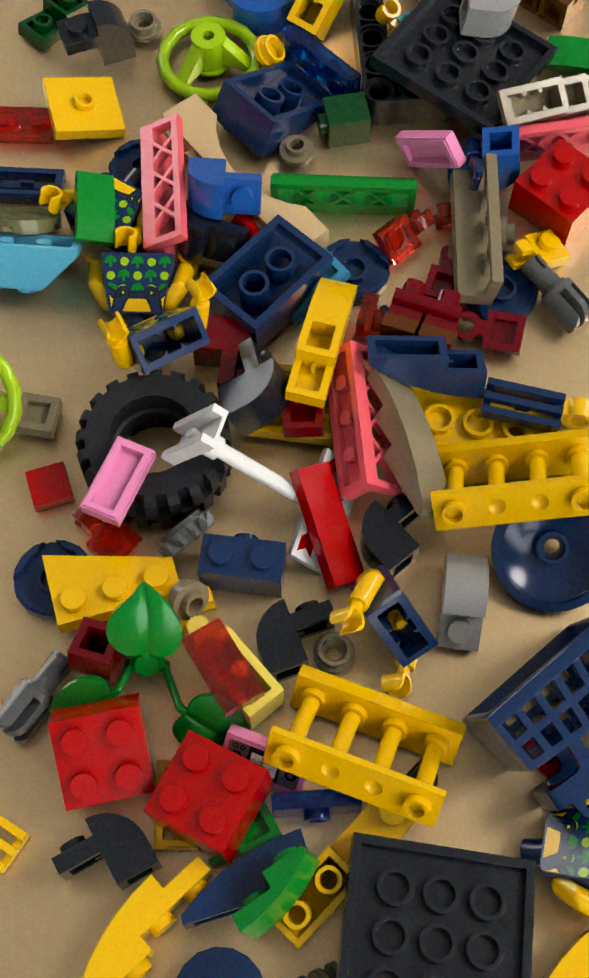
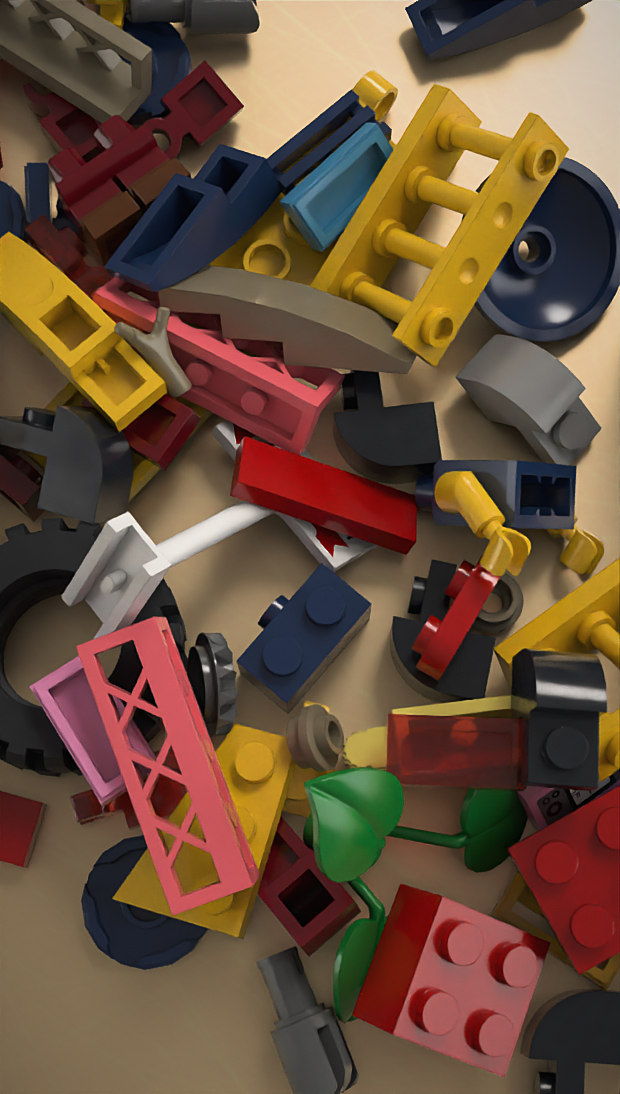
camera: 55 degrees left, 10 degrees up
none -> dark blue tile [24,163,52,224]
none -> coral fence [76,616,260,916]
none -> dark tan bar [114,306,192,398]
none -> dark azure tile [280,122,393,252]
none -> red plate [411,555,501,681]
none -> black brick [510,648,607,791]

